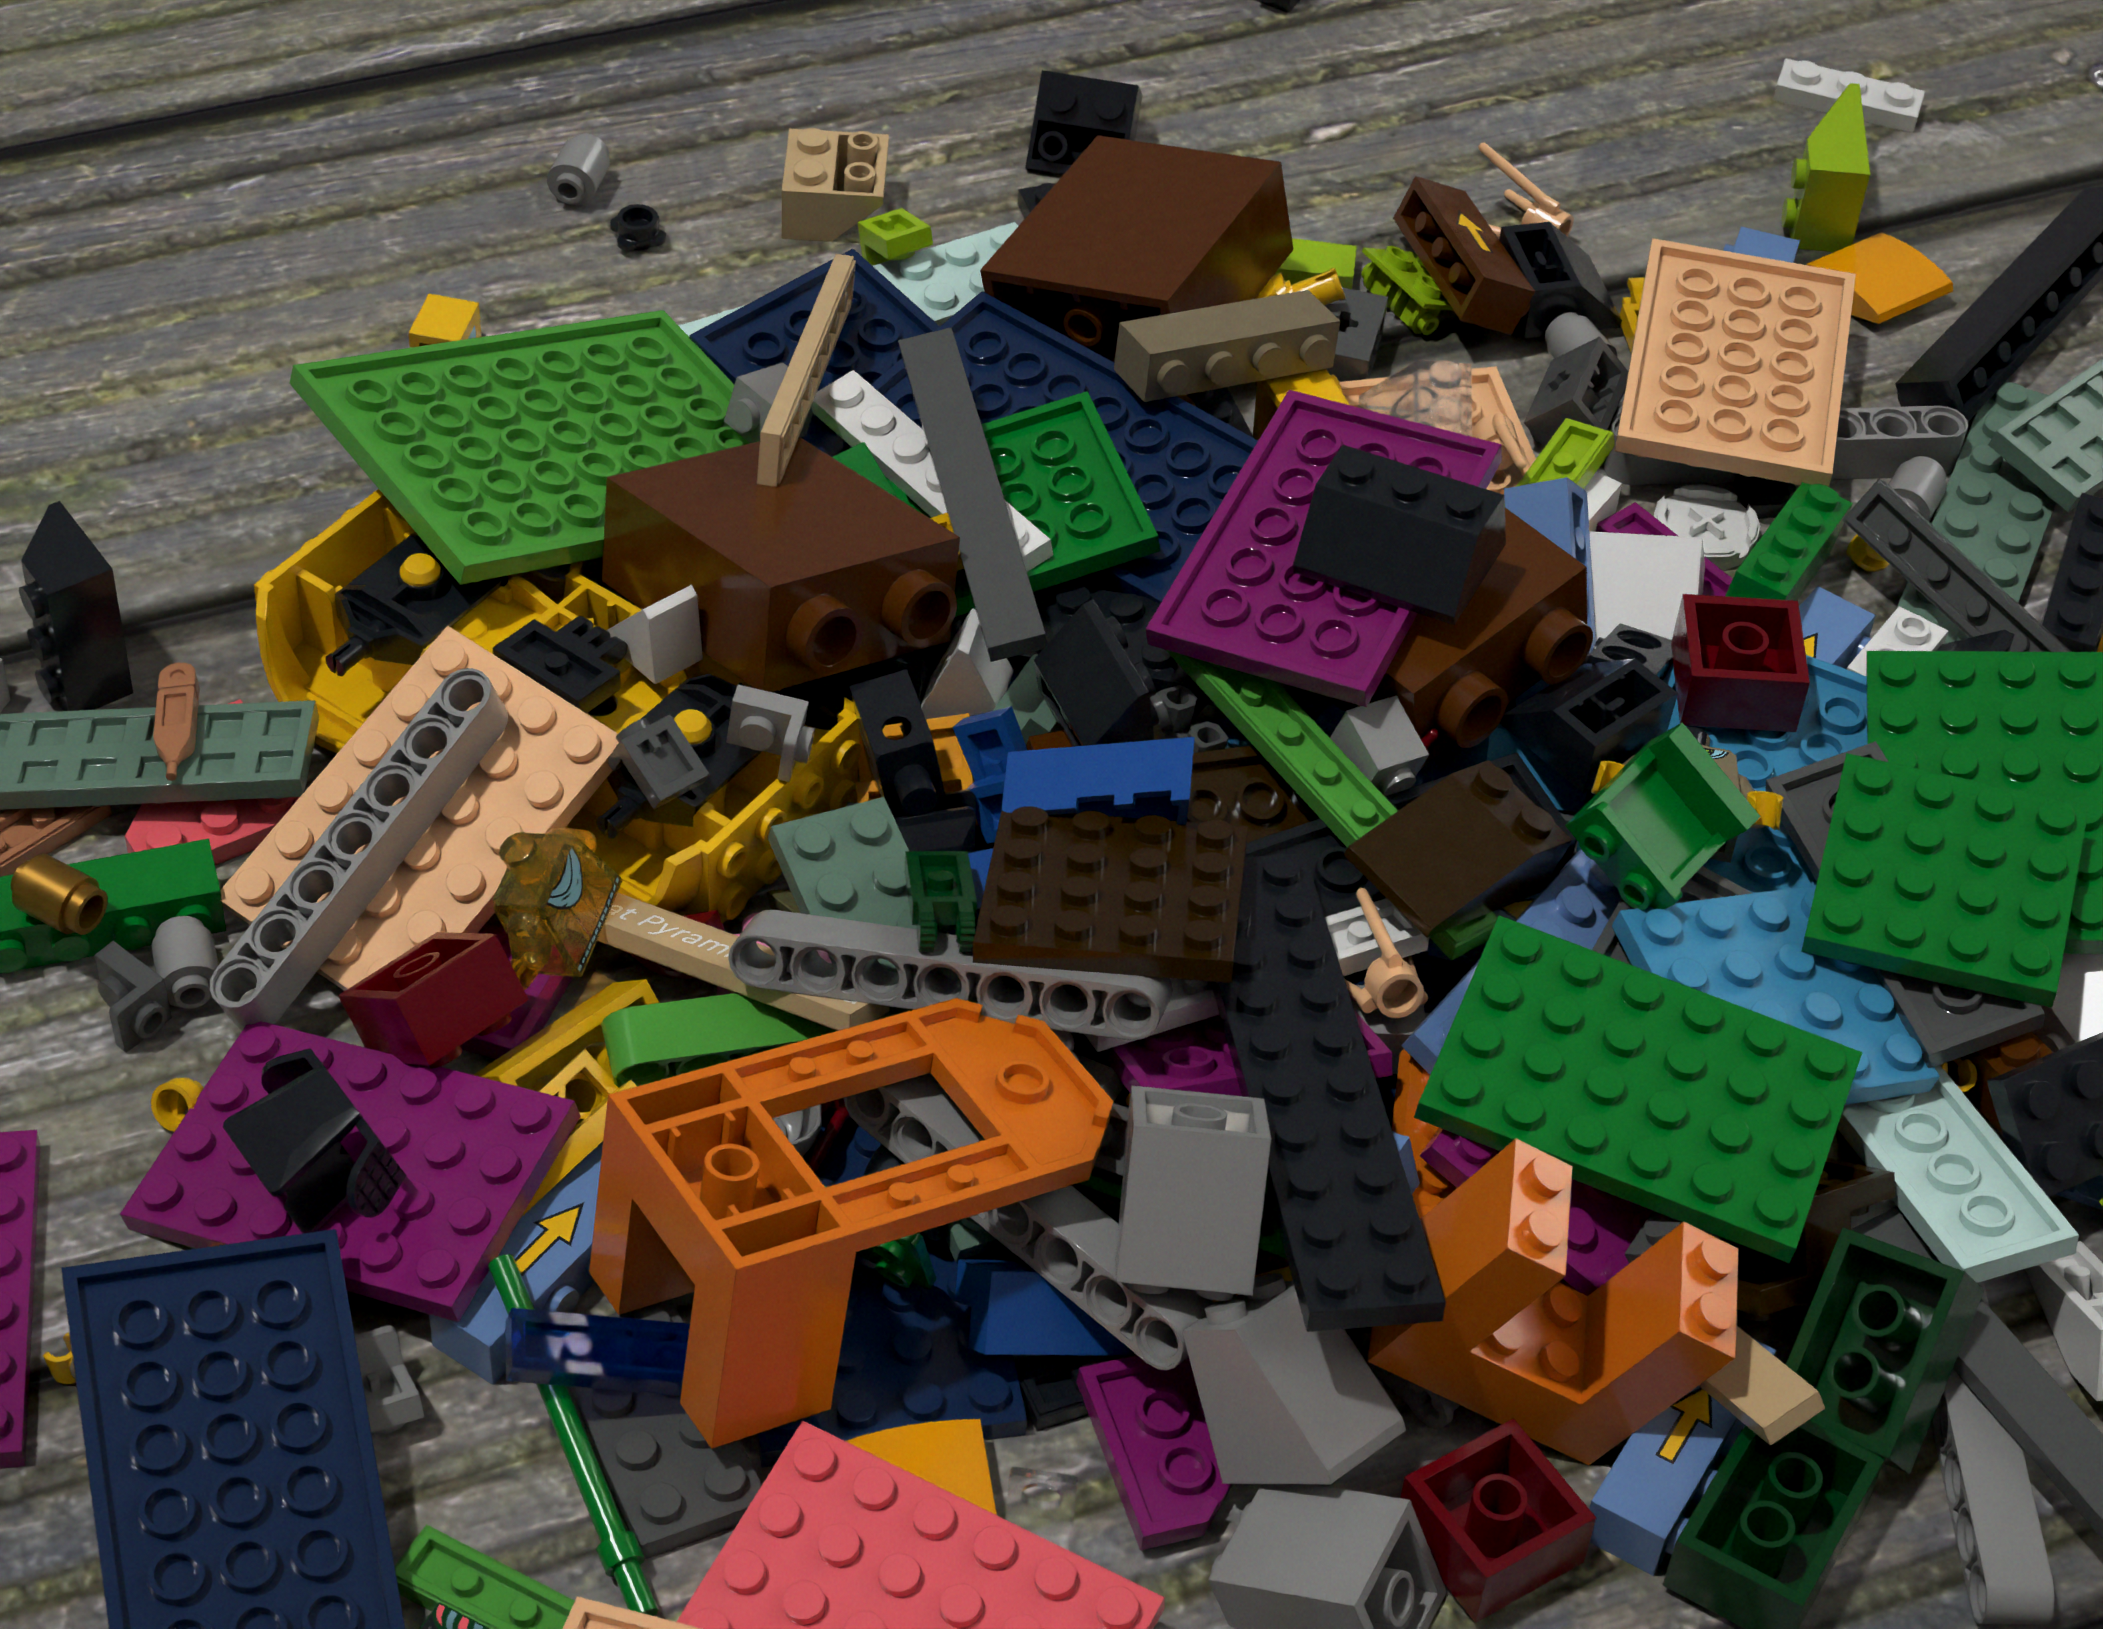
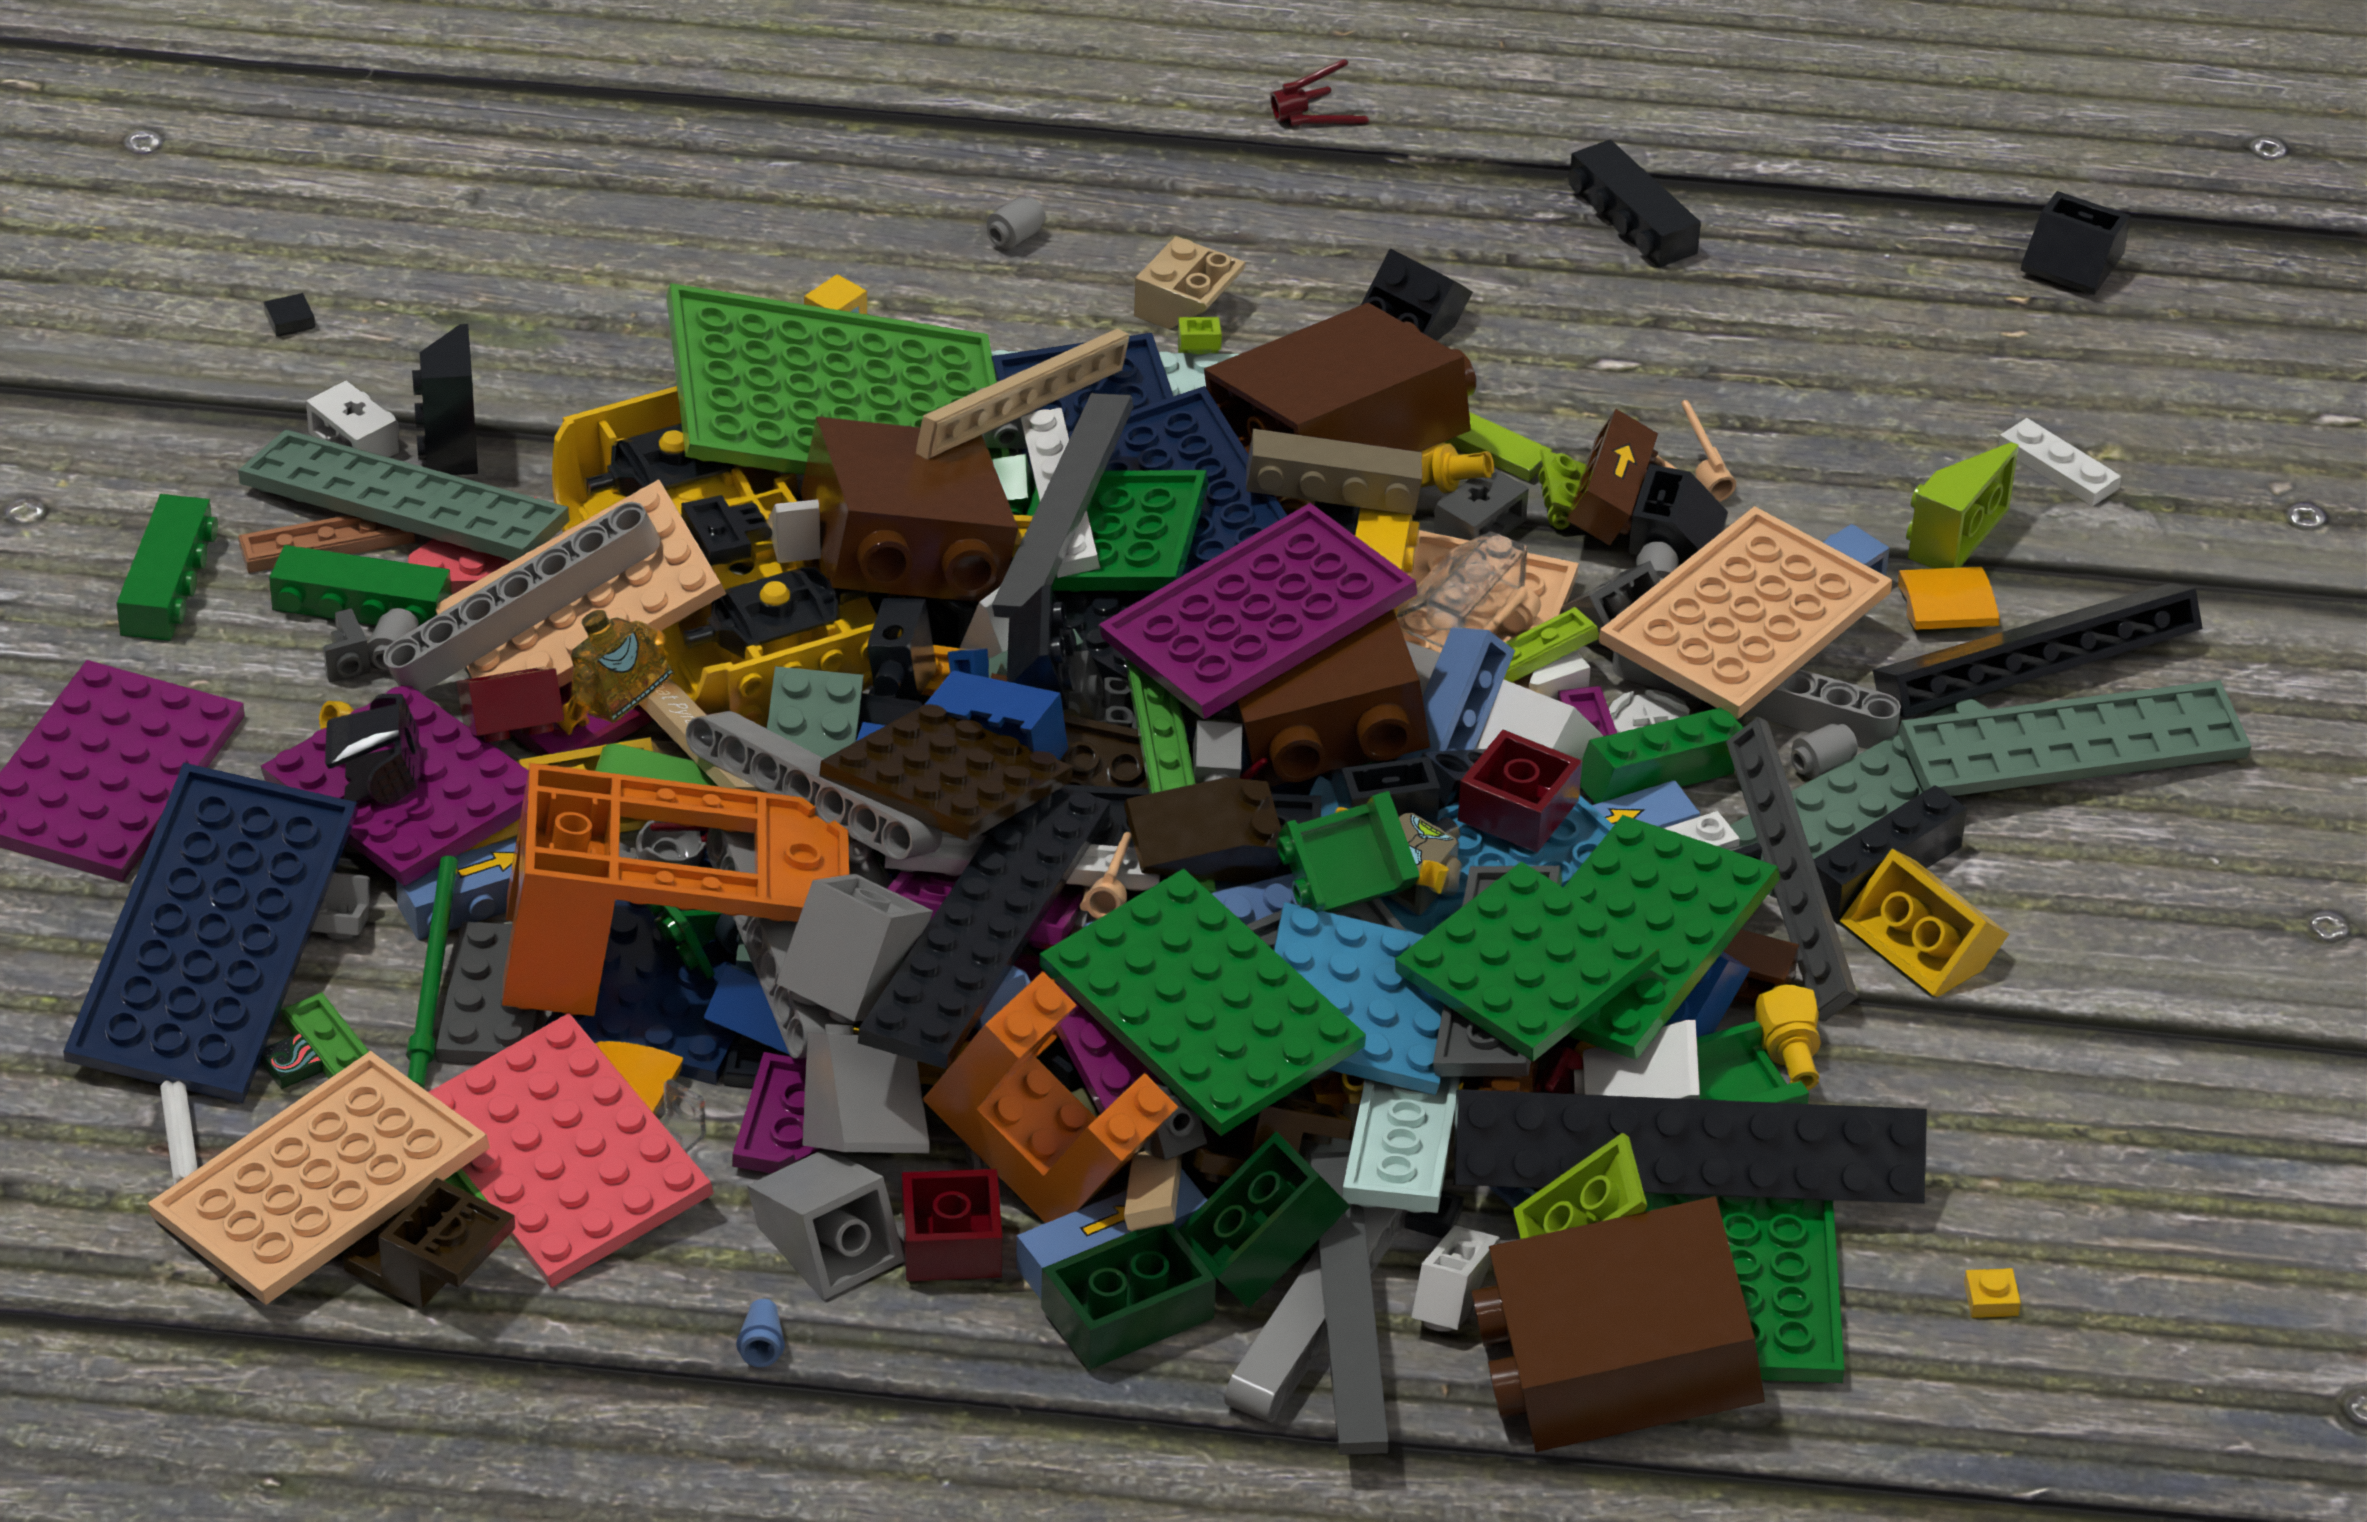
camera: 30 degrees right, 5 degrees down
pearl gold brick [11,854,108,935] -> none
nougat piece [153,662,200,781] -> none
clear blue plate [505,1308,690,1396] -> none
dark grey bracket [608,714,710,810] -> none
black plate [610,204,666,251] -> none
light grey bracket [726,684,815,782] -> none
dark green hinge [905,851,977,952] -> none
black slope [1293,445,1506,625] -> none

